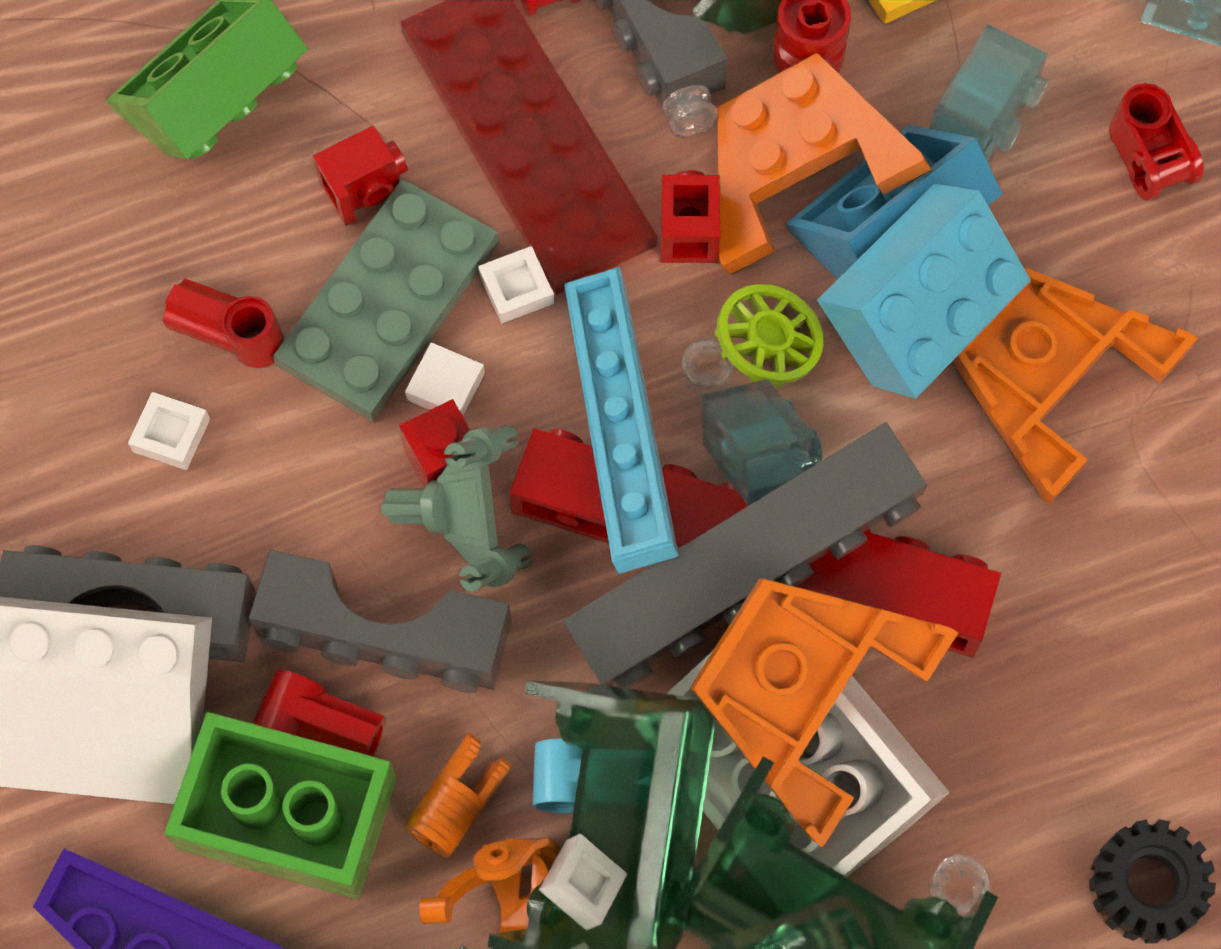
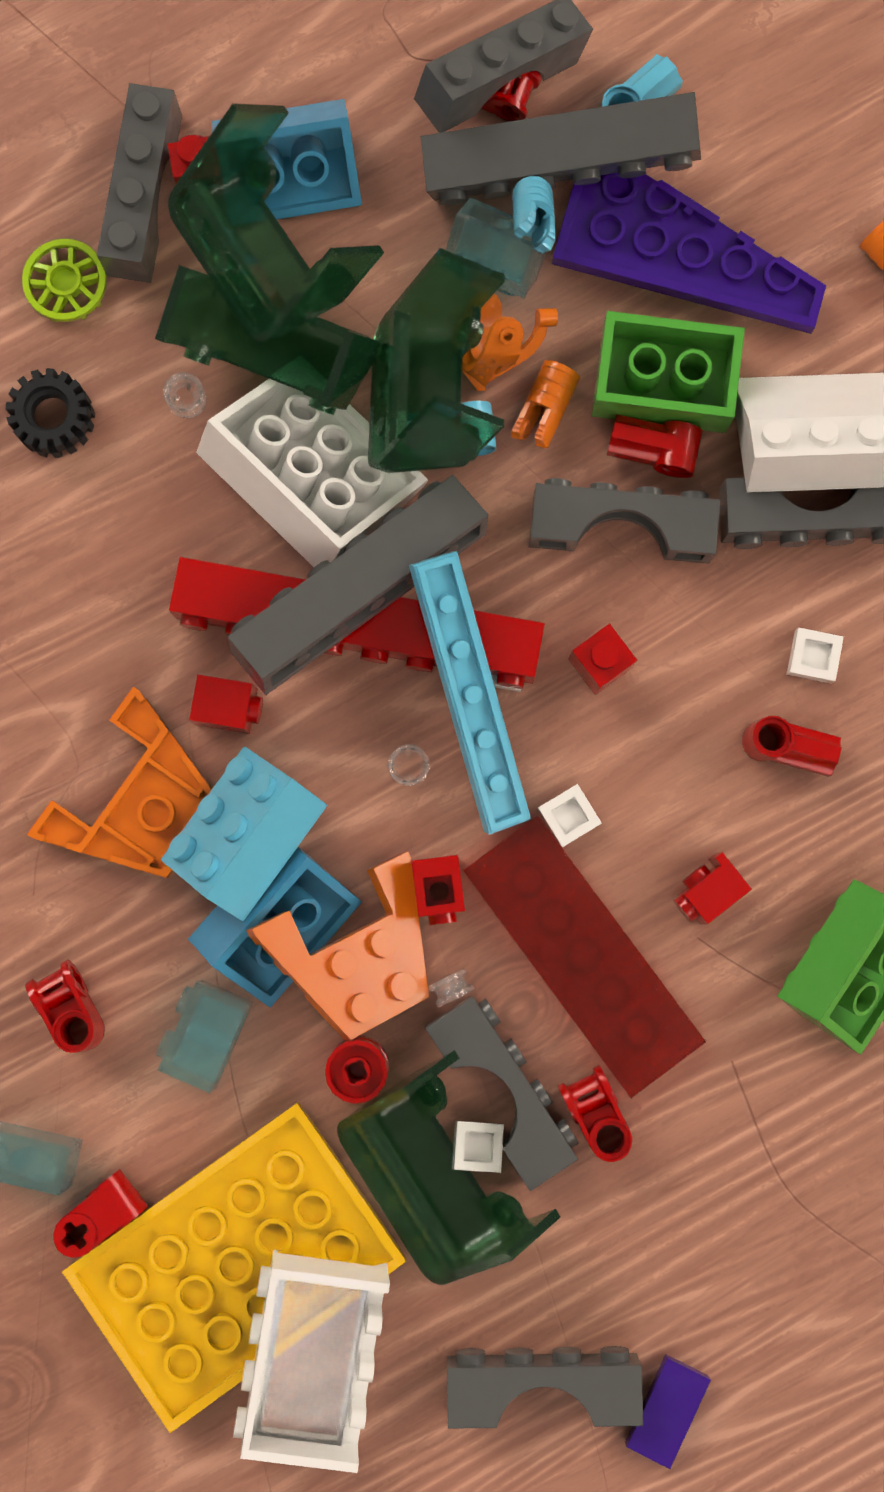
camera: 175 degrees right, 15 degrees up
sand green plate [273,179,499,422] -> none
sand green axle [381,425,532,592] -> none
white tile [405,343,485,416] -> none
white tile [539,833,627,930] -> none
orange wing [690,578,958,847] -> none
clear light blue brick [701,379,822,506] -> none
lime wheel [715,284,823,388] -> none
none -> red brick [189,674,263,734]

